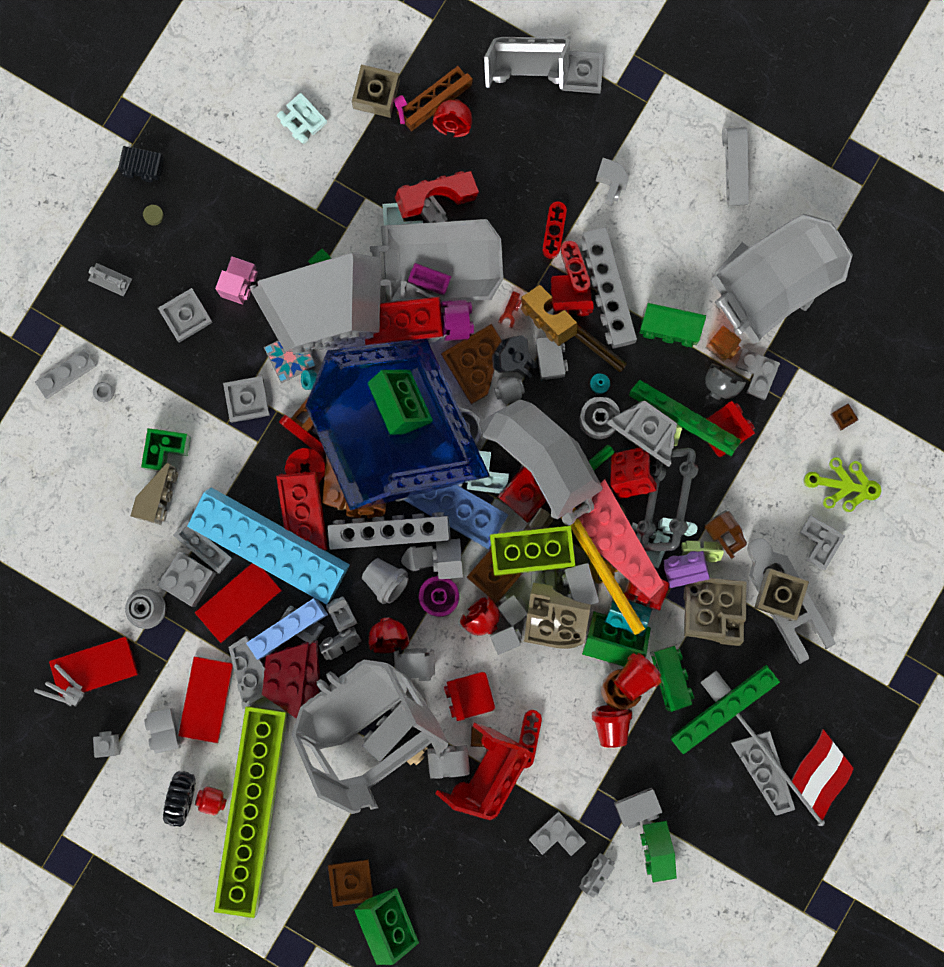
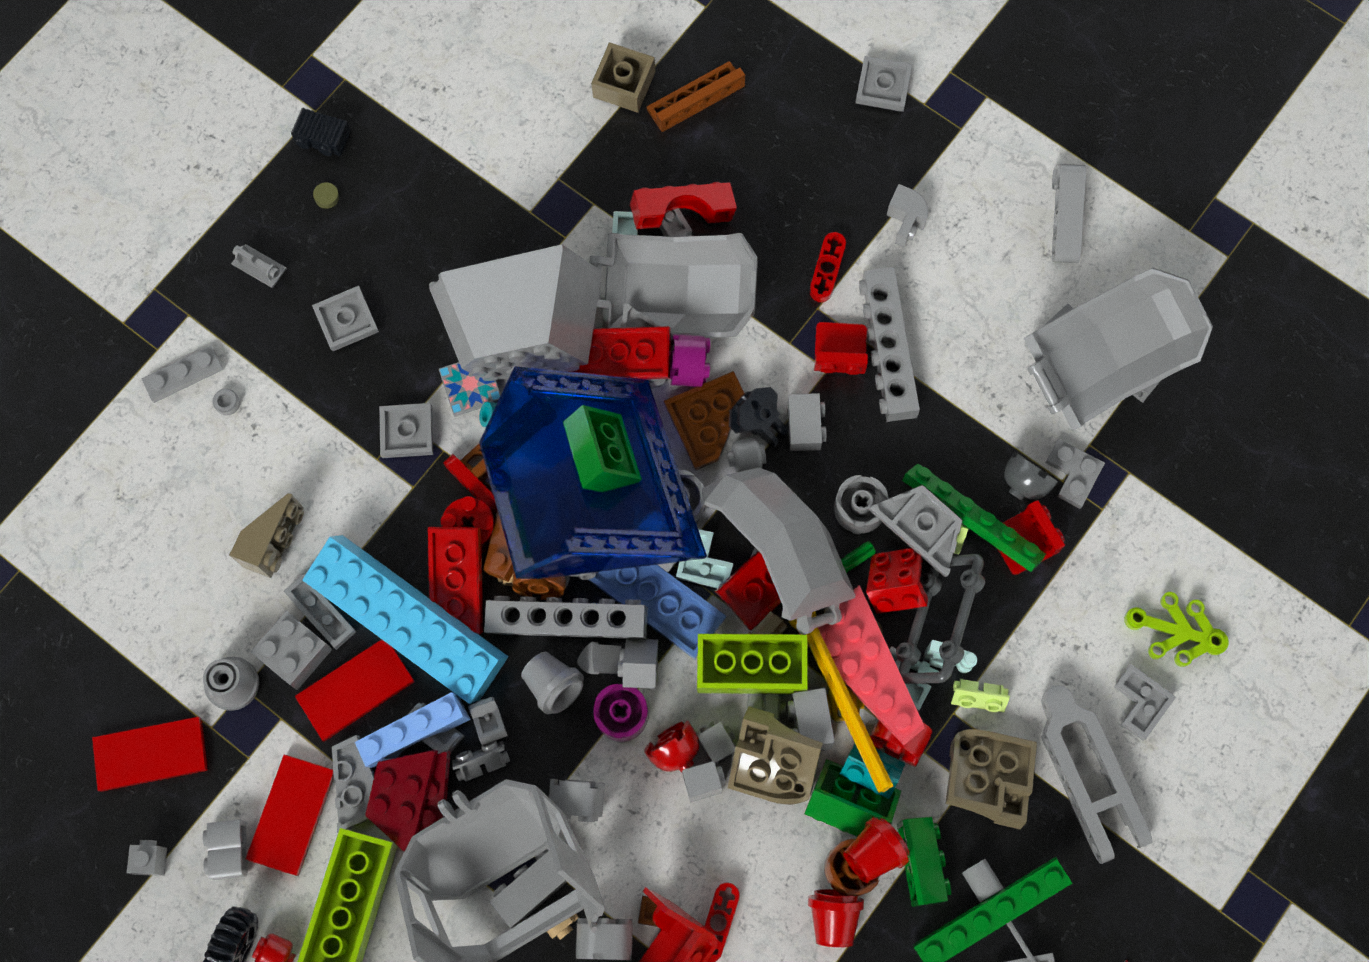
camera: 10 degrees right, 10 degrees down
light grey plant [34,664,84,707] -> none
green brick [141,428,191,472] -> none
bright pink brick [215,257,258,305] -> none
light aqua plate [277,93,327,144] -> none
red cylinder [369,618,409,654] -> none
dark pink hand [394,95,407,124] -> none
magenta plate [408,263,452,296] -> none
red cylinder [433,100,472,137] -> none
red bracket [444,672,495,721] -> none
reddish brown plate [466,549,523,604] -> none
light grey windscreen [484,37,570,89] -> none
clear red plate [498,291,522,329] -> none
pearl gold arch [521,285,577,346] -> none
red beam [561,241,590,295] -> none
dark brown axle [575,324,627,372] -> none
teal tile [590,374,610,394] -> none
green slope [639,303,706,347] -> none
medium lavender brick [664,551,710,588] -> none
reddish brown piece [704,510,747,559] -> none
clear orange brick [705,325,742,362] -> none
dark tan brick [754,569,809,621] -> none
reddish brown tile [830,404,858,431] -> none

